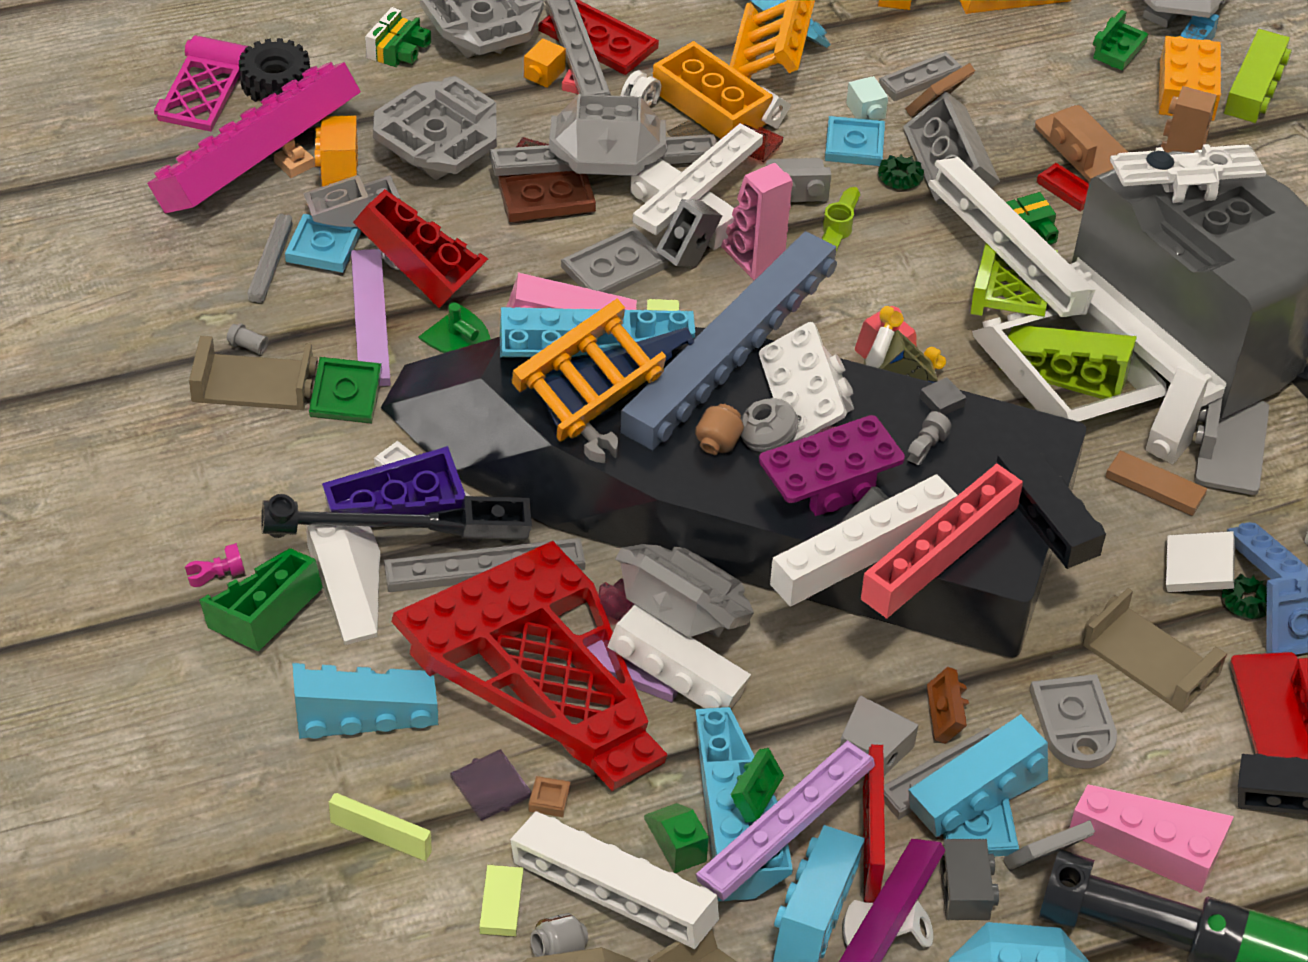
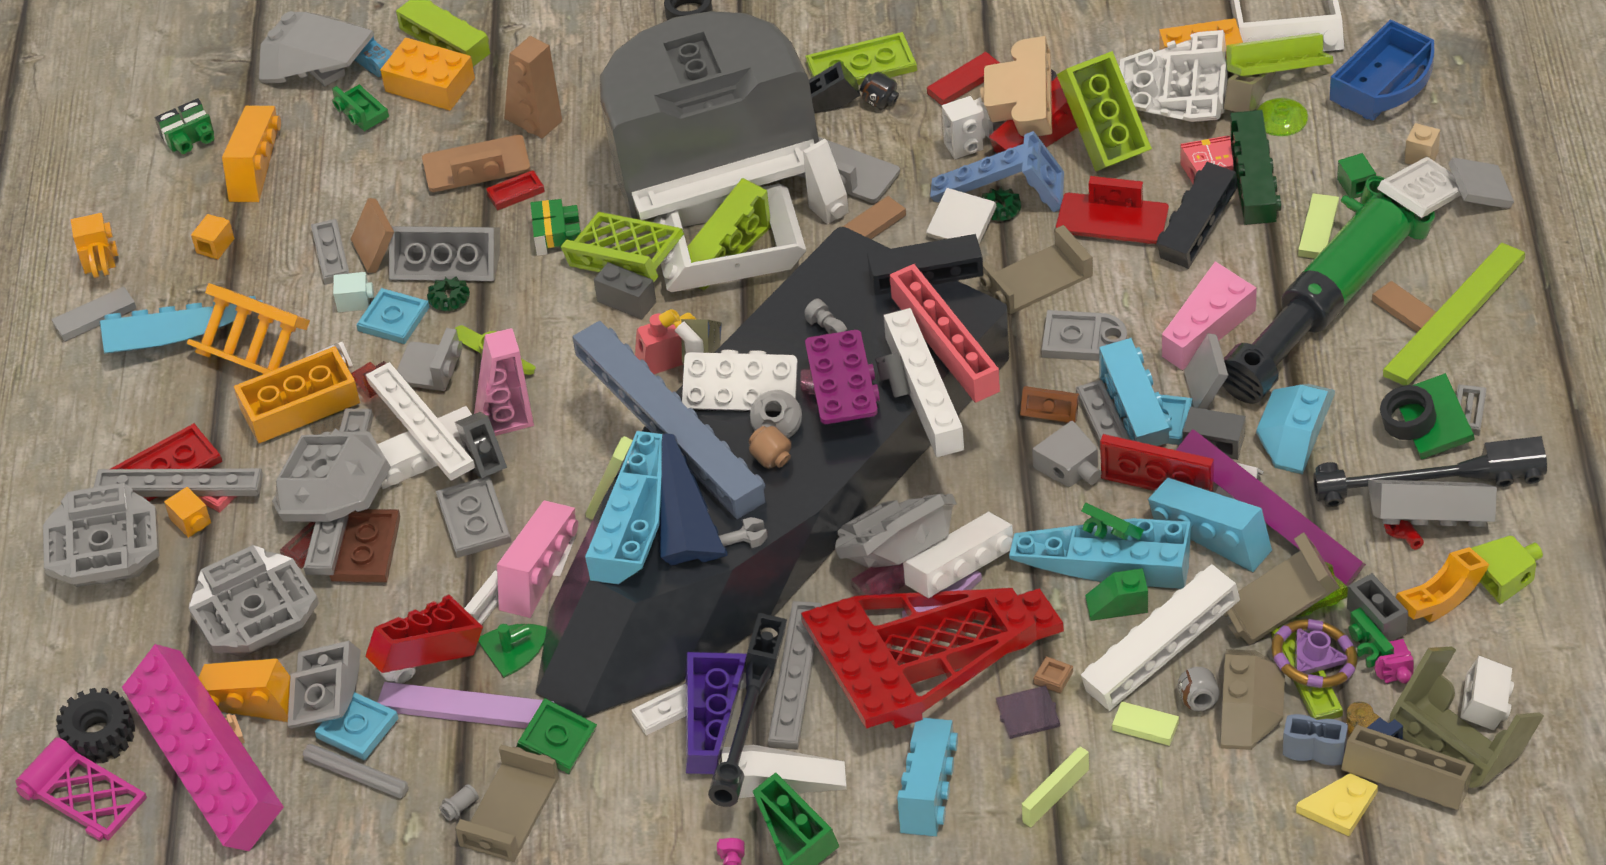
camera: 65 degrees left, 0 degrees up
green hips [365,7,431,67] -> none
light orange fence [512,298,666,442] -> none
white wheel [620,70,661,107] -> none
lavender tile [696,740,875,901] -> none
flat silver tile [920,377,966,415] -> none
white tile [928,157,1096,317] -> none
white piece [1110,144,1266,203] -> none
none -> white tile [464,570,499,625]
none -> dark grey brick [593,262,656,319]

